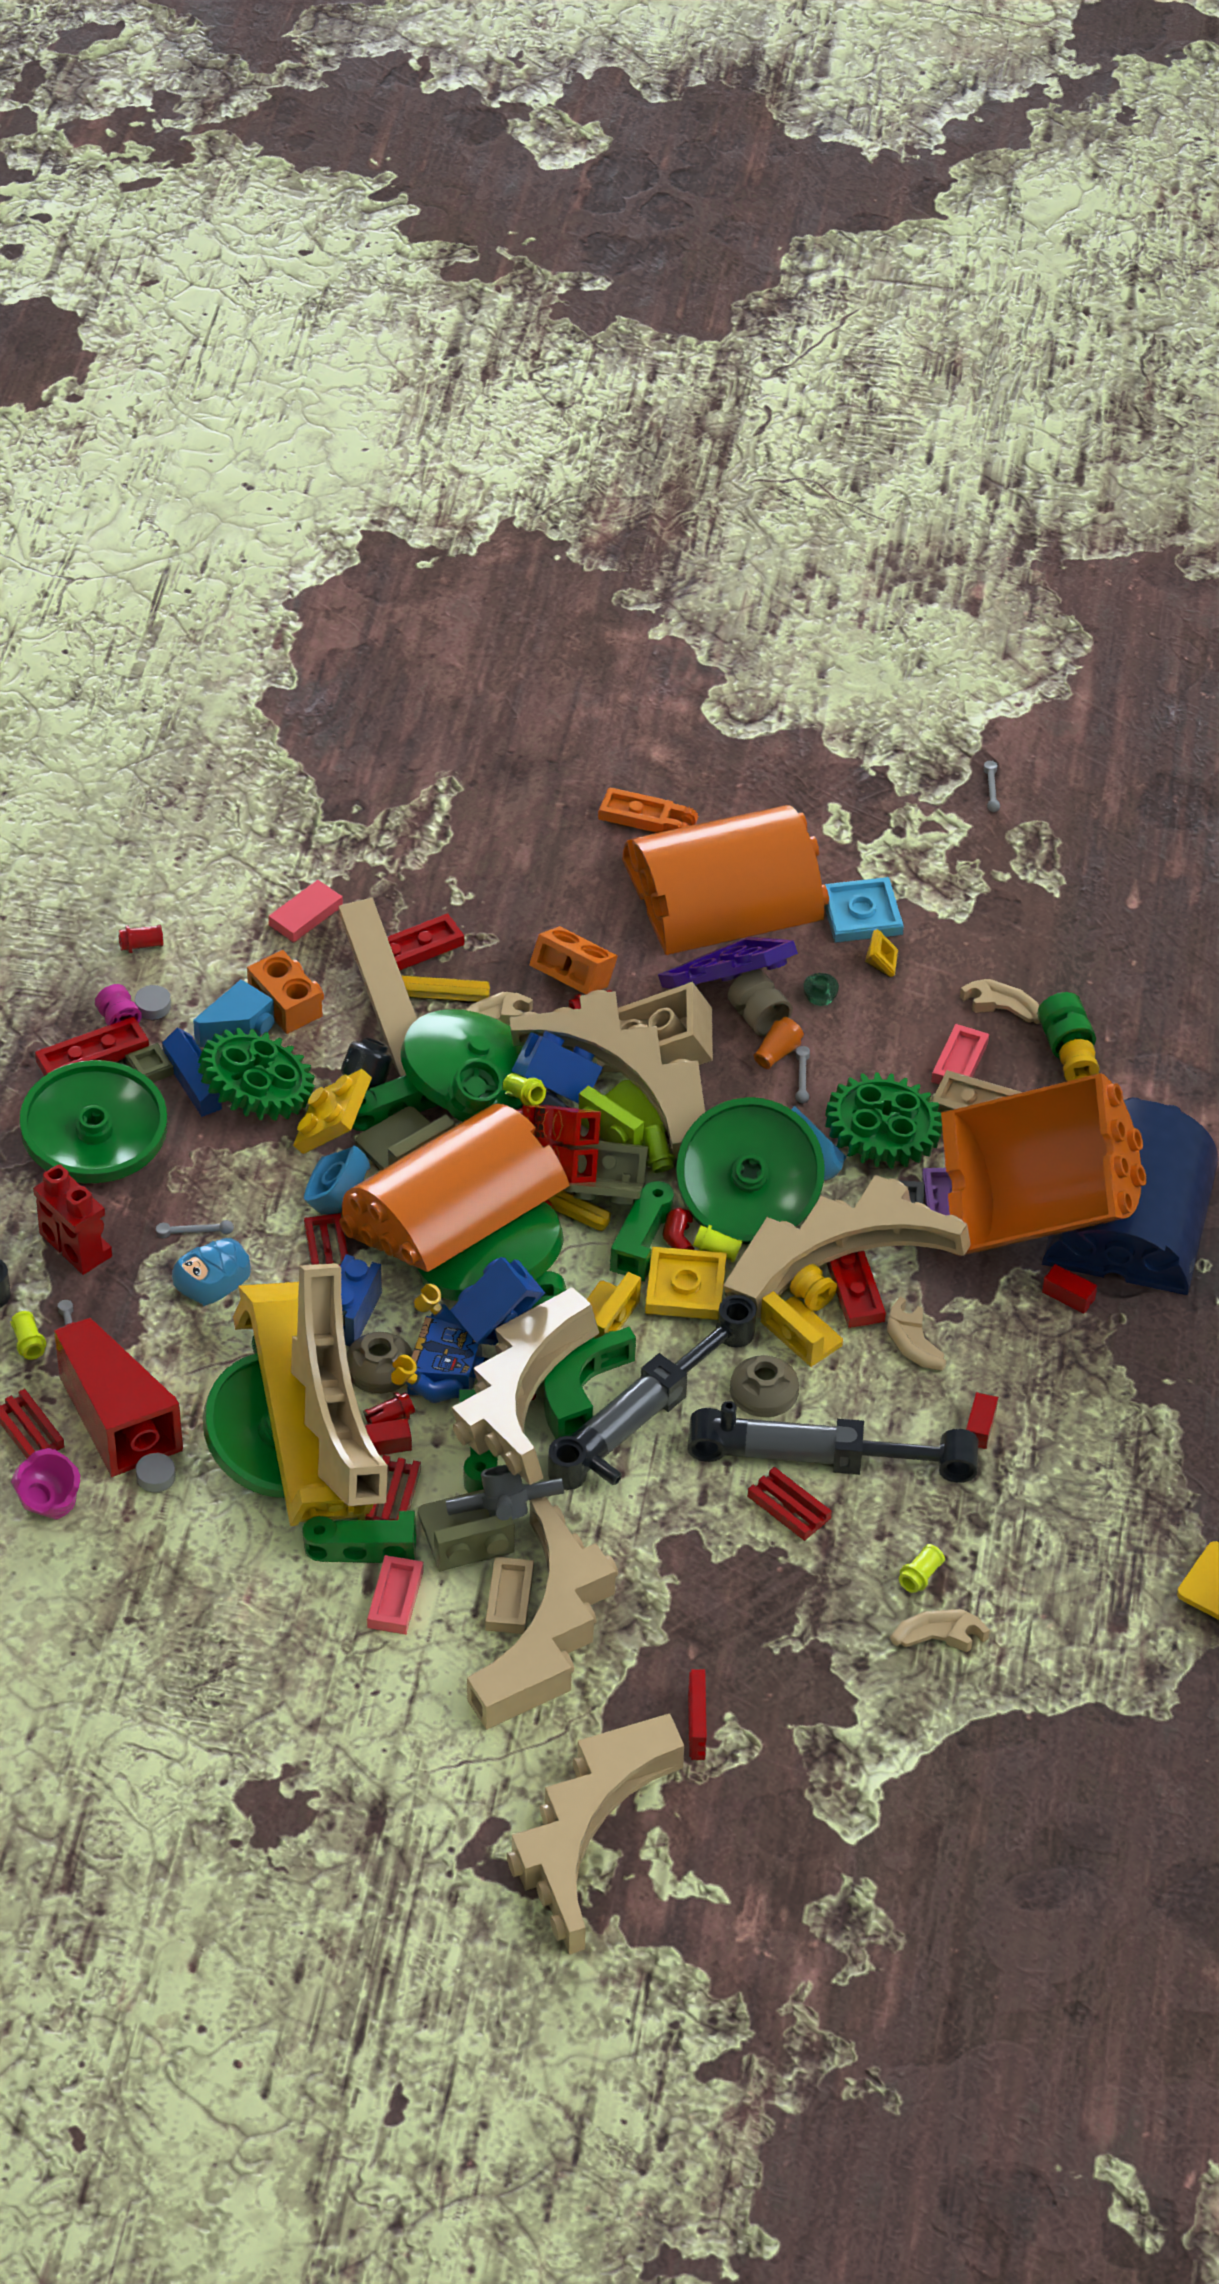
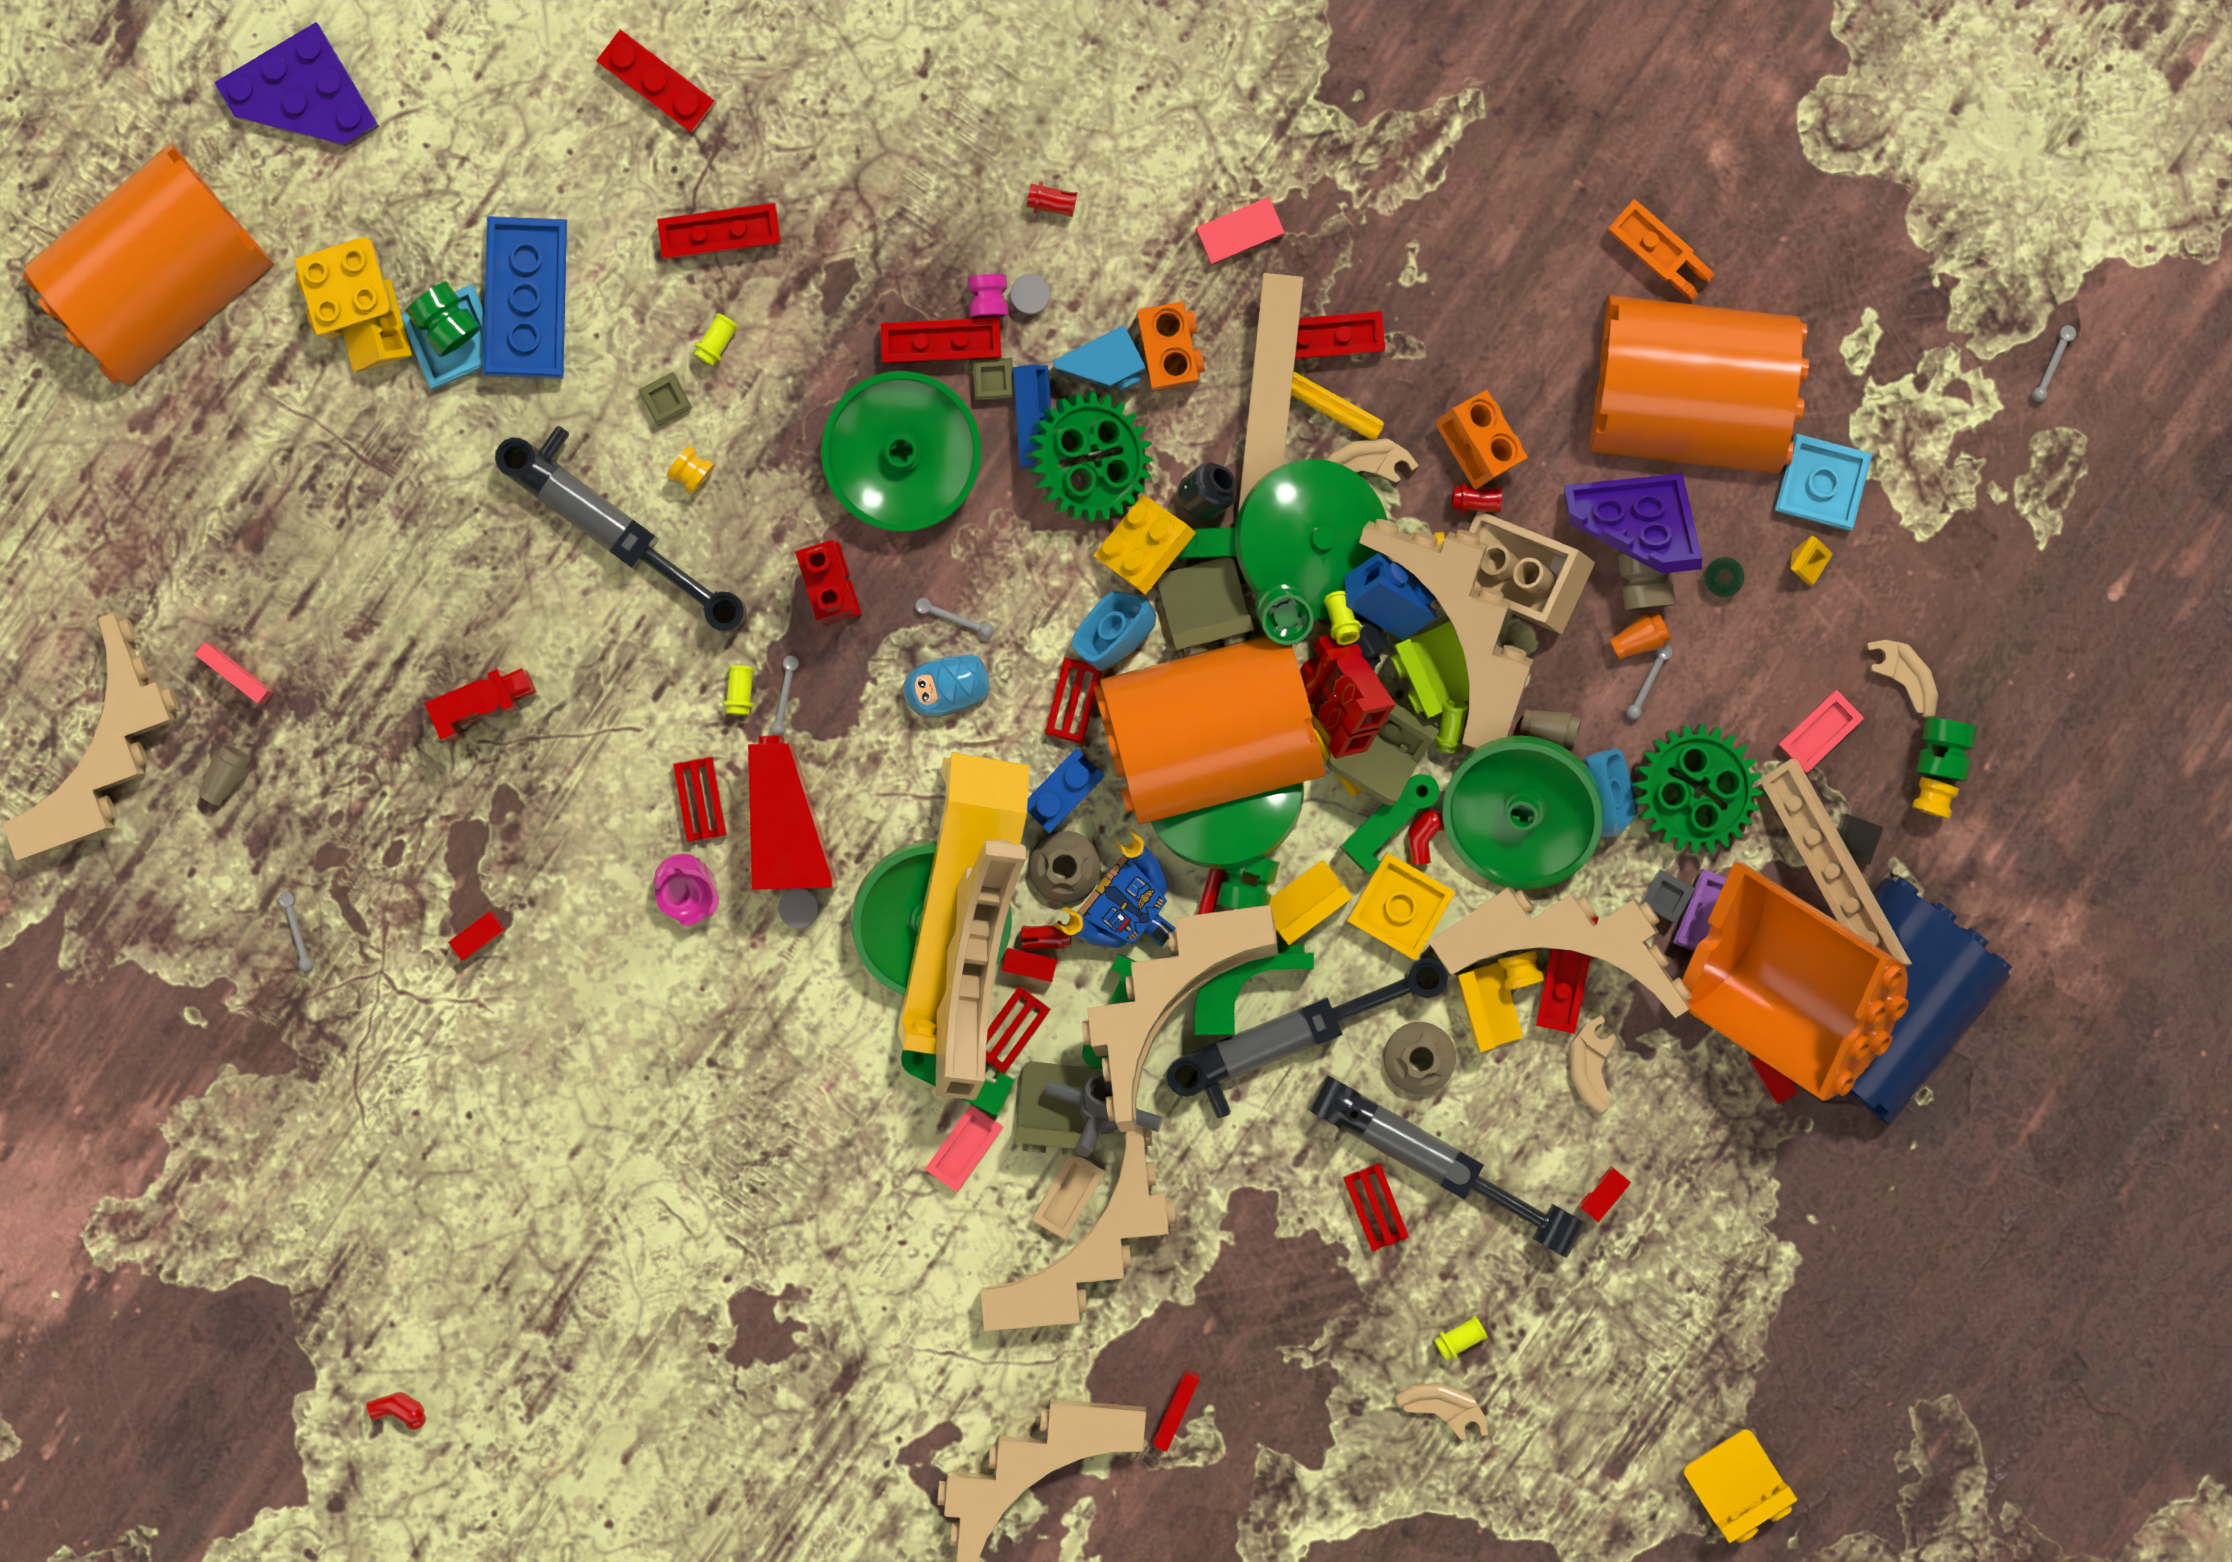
camera: 25 degrees right, 40 degrees up
blue brick [450,1257,545,1346] -> none
neon yellow pin [693,1225,742,1263] -> none

